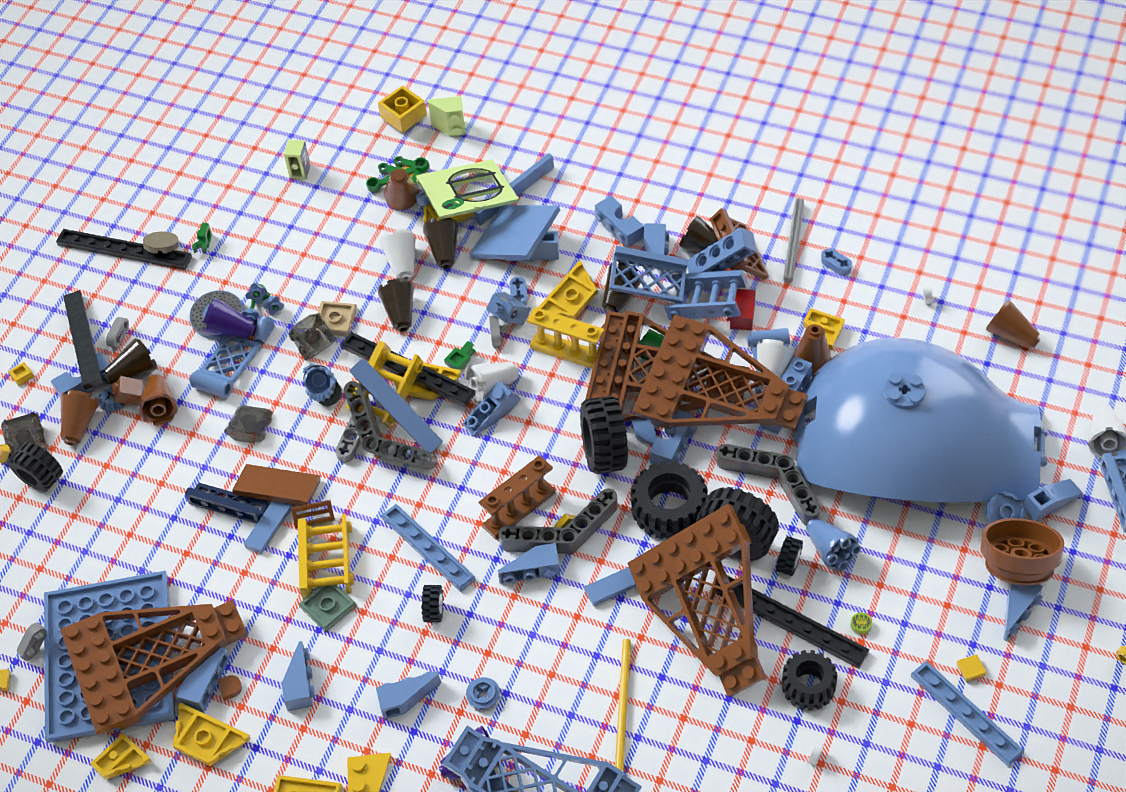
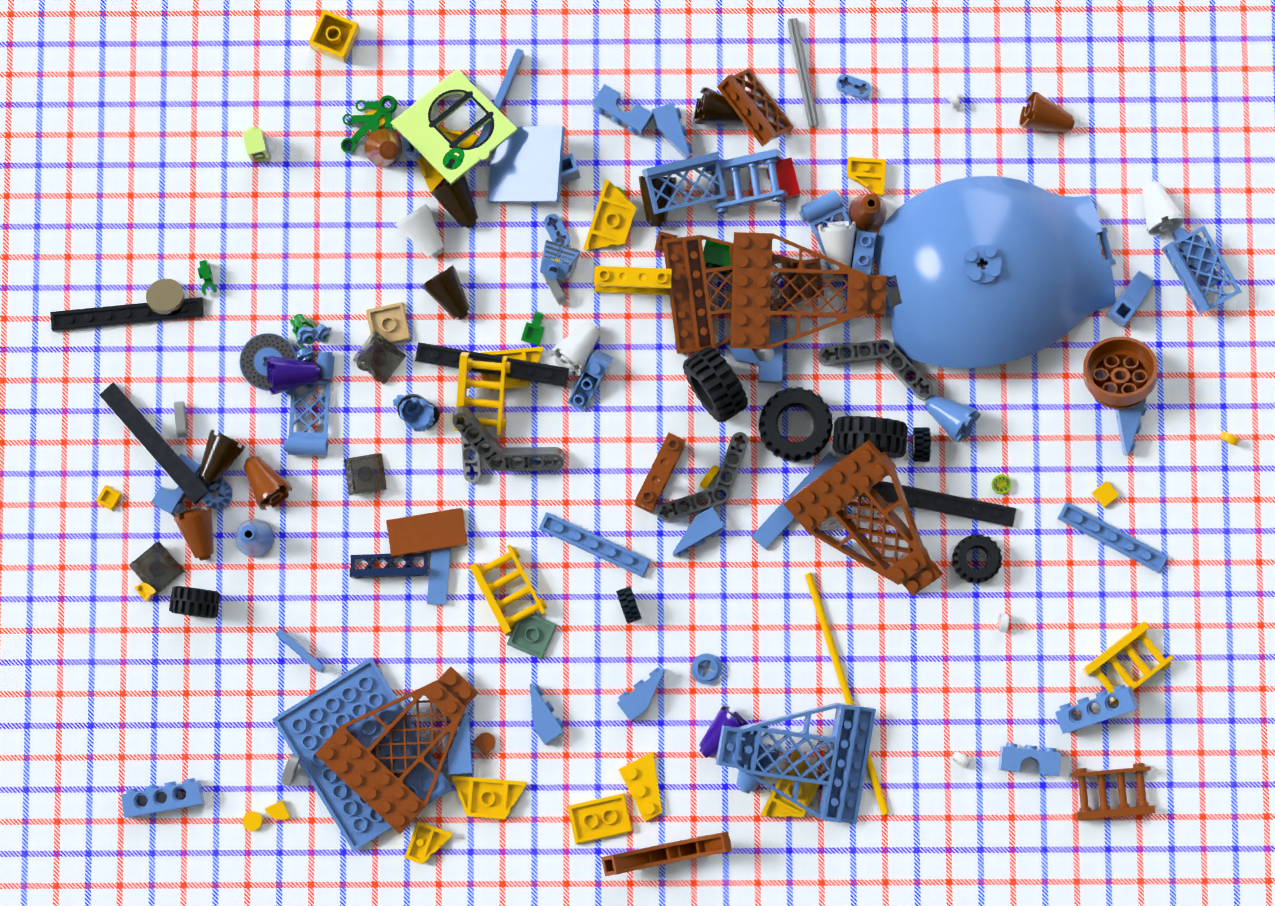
camera: 25 degrees left, 30 degrees up
dark orange brick [112,376,143,406] -> none
dark orange tile [291,499,335,528] -> none
medium blue tile [349,358,443,453] -> none
yellowish green slope [428,96,466,136] -> none
medium blue brick [688,227,757,273] -> none
medium blue tile [985,492,1025,524] -> none
none -> medium blue cone [236,519,274,557]
none -> medium blue tile [275,629,325,672]

